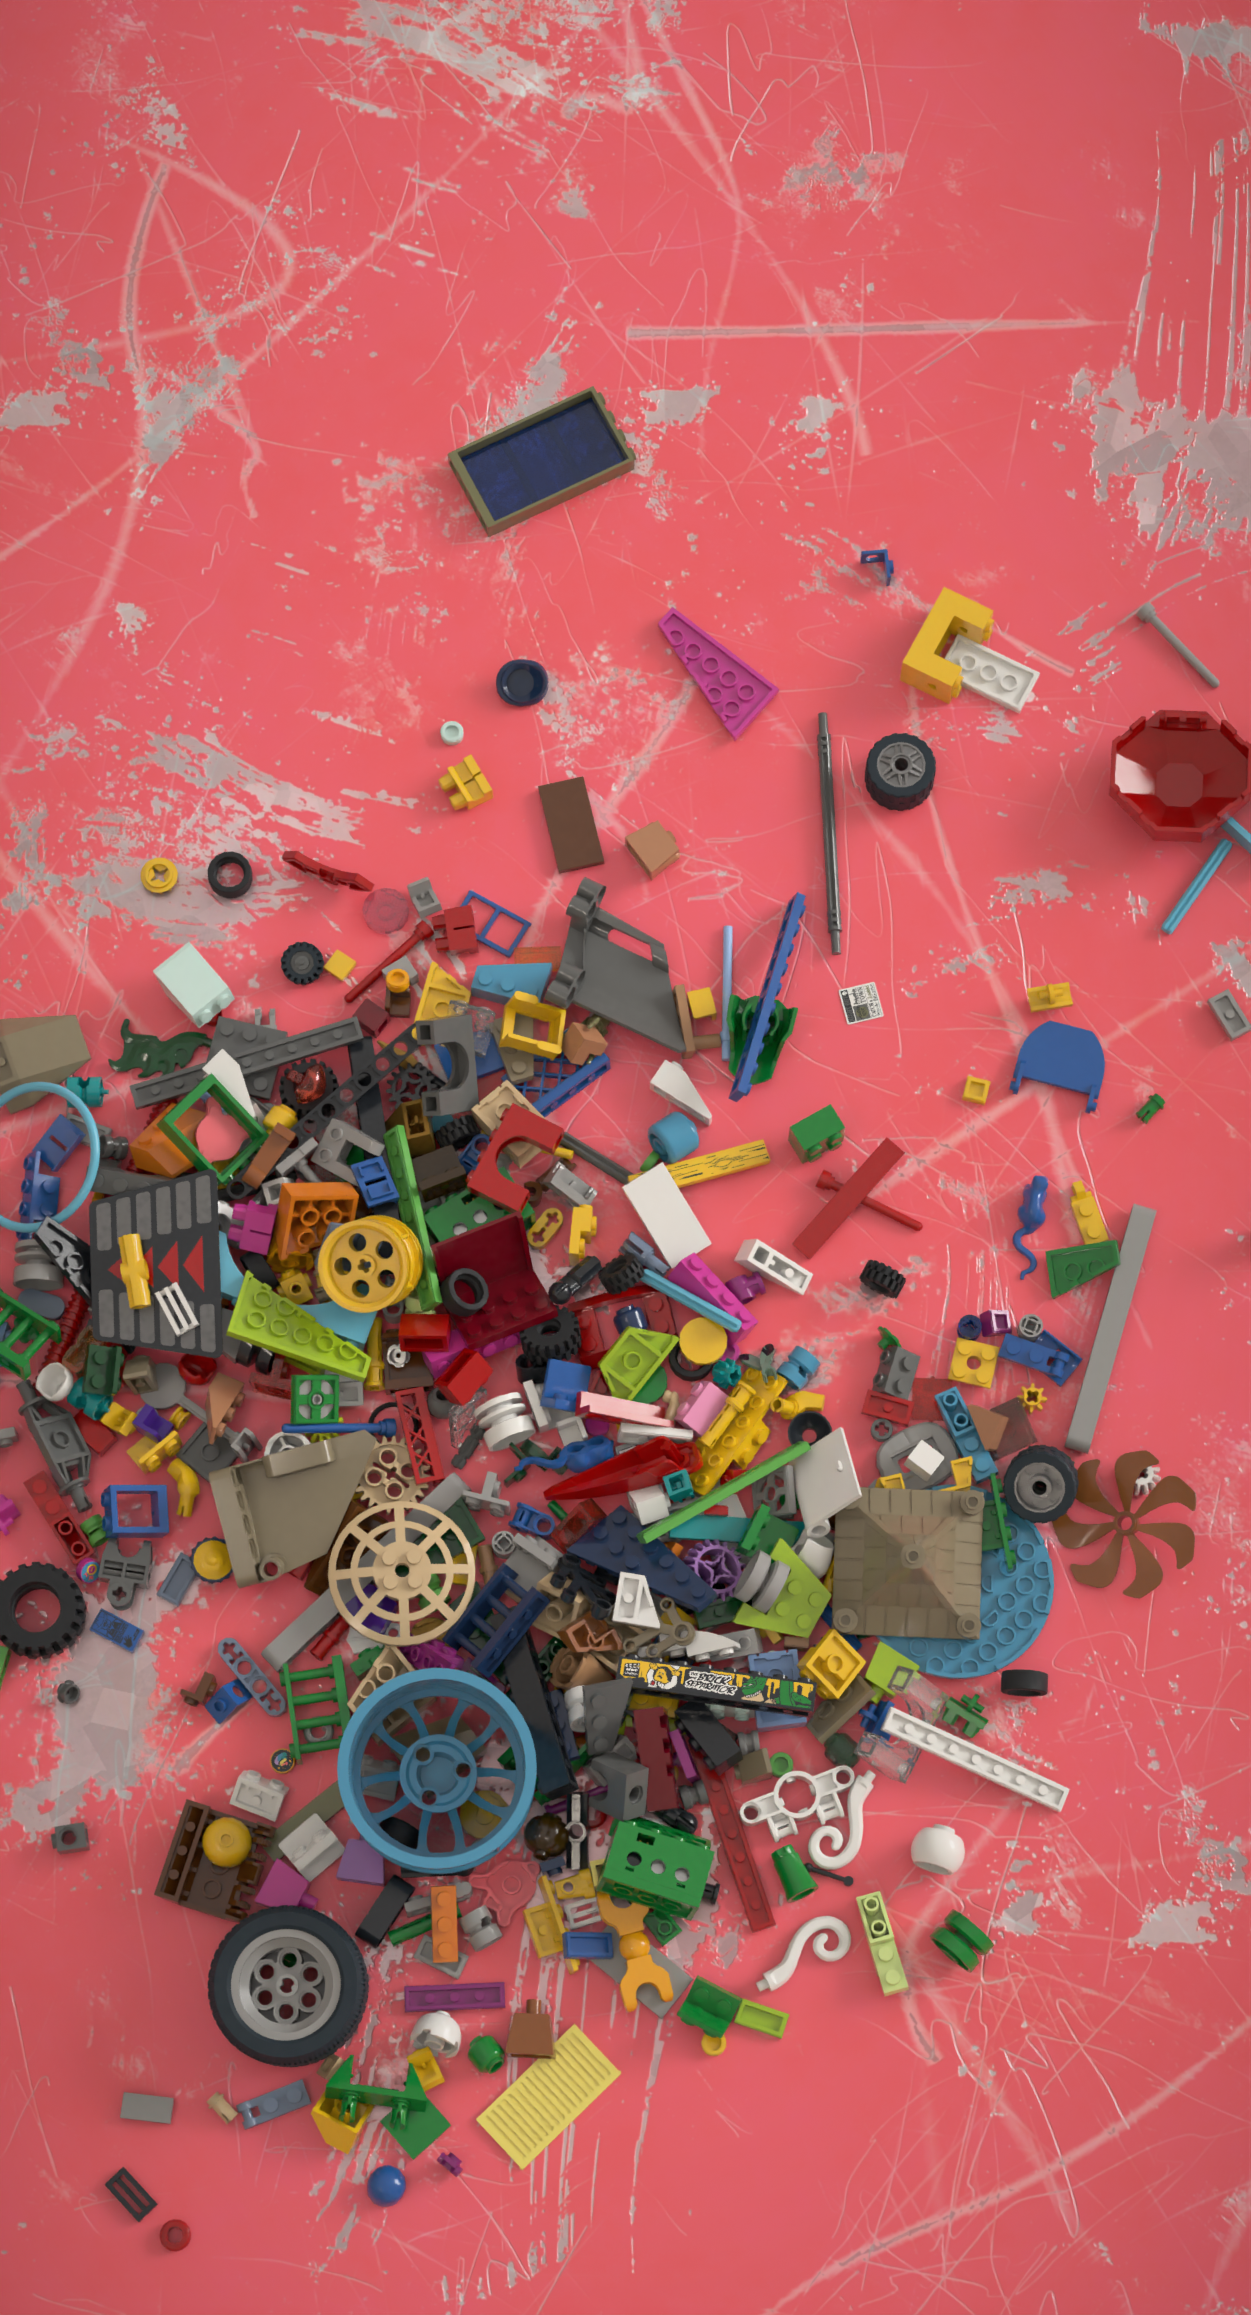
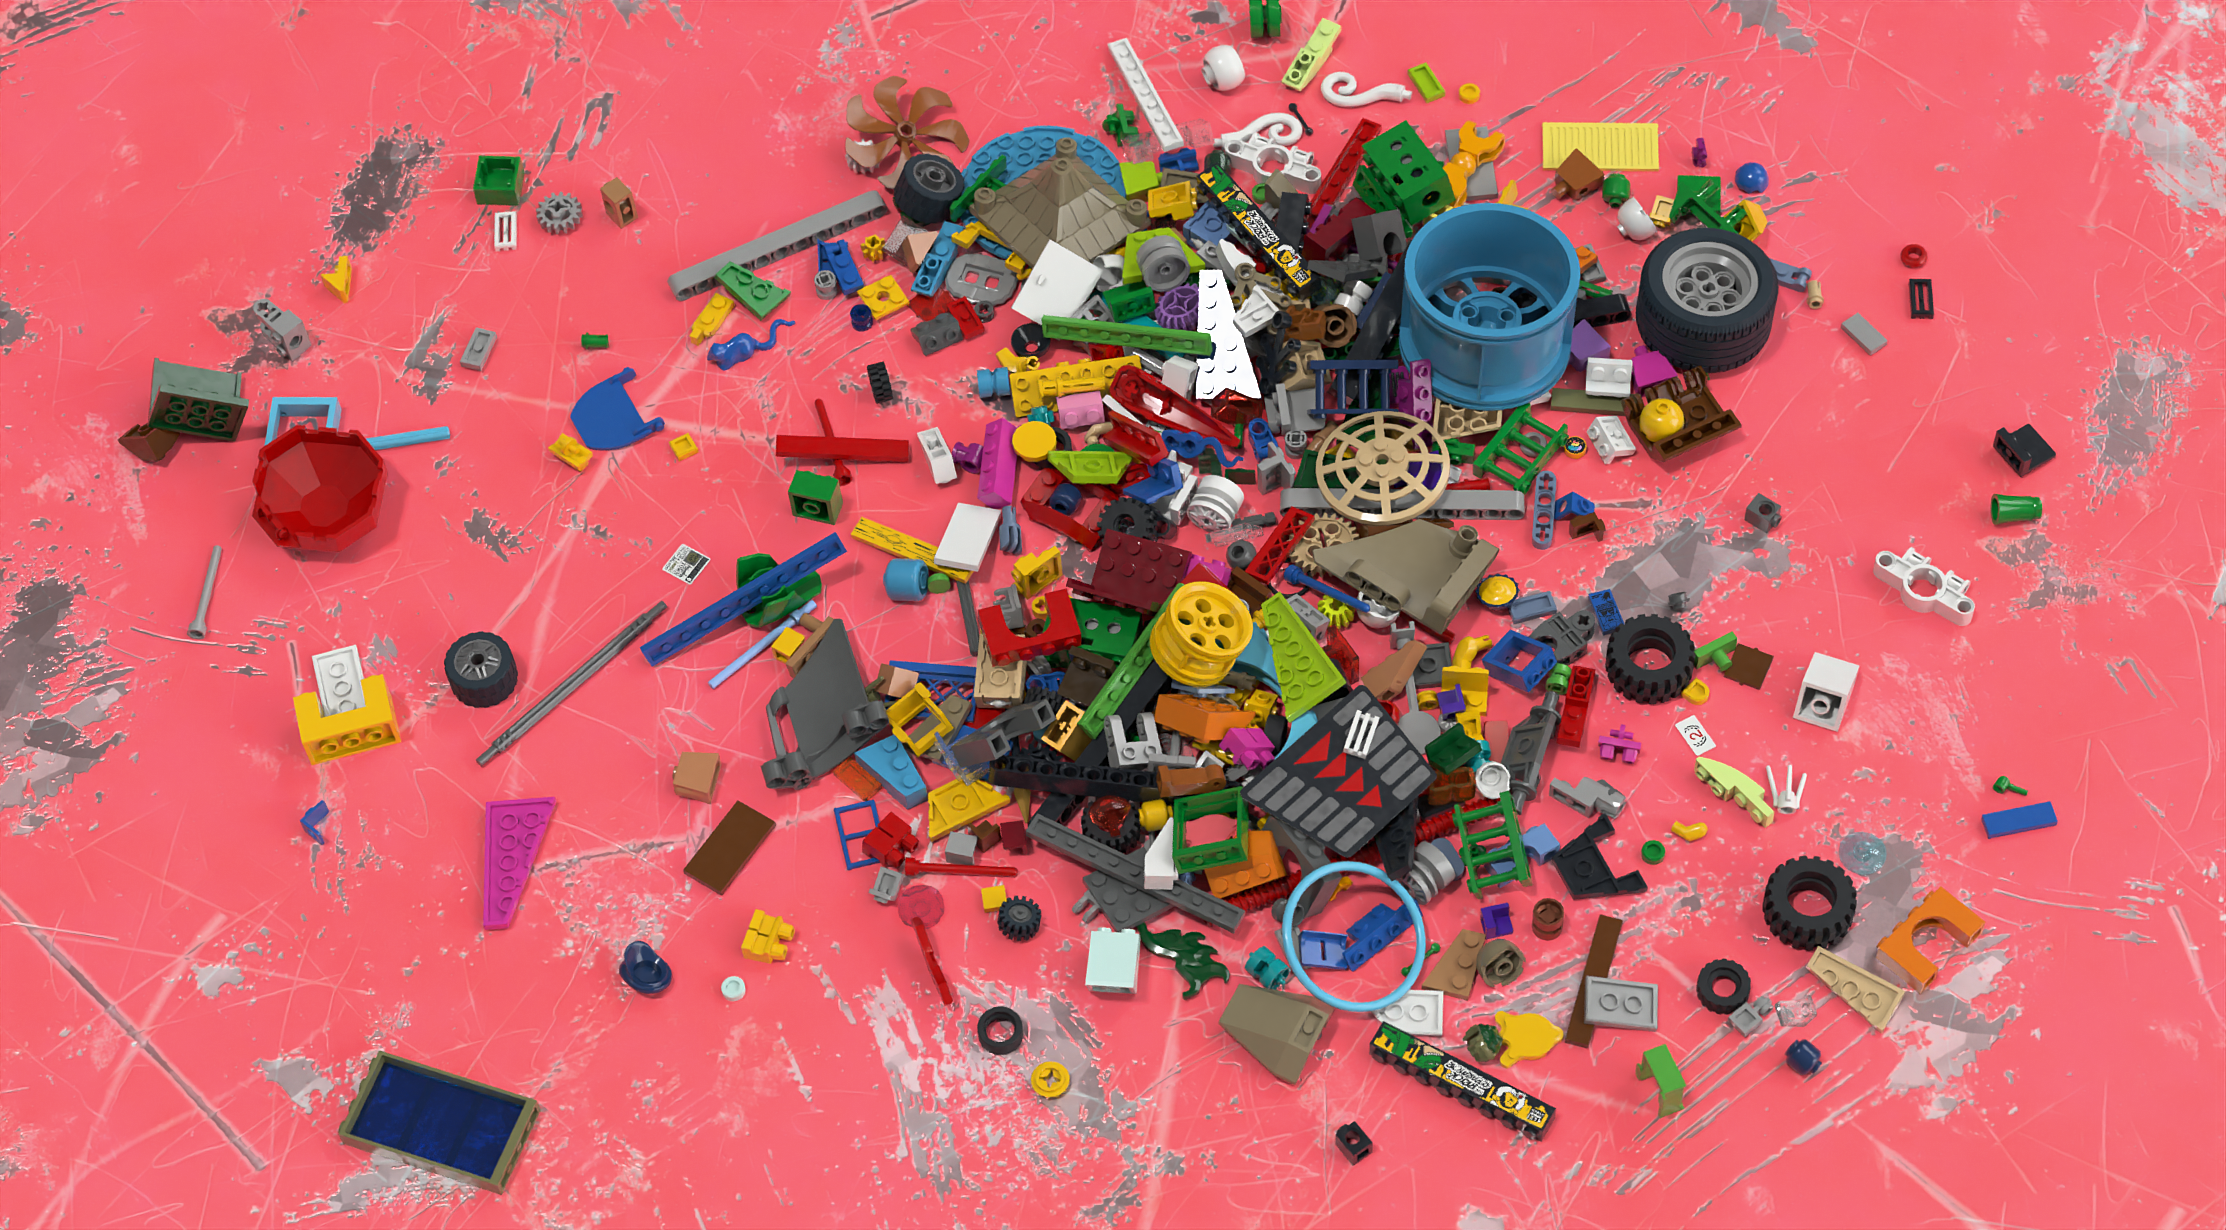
camera: 130 degrees left, 15 degrees down
tile [76,1558,100,1584] -> none
yellow piece [118,1234,151,1309] -> none
dark tan slope [123,1355,158,1395] -> none
green piece [290,1374,339,1424] -> none
blue piece [350,1156,400,1208] -> none
light orange tile [386,969,410,993] -> none
magenta tile [404,1982,505,2013] -> none
red brick [434,1348,493,1406] -> none
black tyre [440,1268,489,1317] -> none
black piece [548,1256,602,1305] -> none
blue tile [562,1932,614,1959] -> none
black tyre [598,1253,645,1295] -> none
medium azure axle [639,1269,742,1332] -> none
white slope [650,1059,712,1126] -> none
teal piece [663,1469,695,1503] -> none
green bracket [677,1975,742,2038] -> none
sand green piece [739,1344,777,1383] -> none
green plant [771,1844,819,1903] -> none
green plant [877,1326,902,1350] -> none
white panel [904,1440,944,1482] -> none
magenta slope [980,1310,1012,1337] -> none
black tyre [1001,1669,1048,1697] -> none

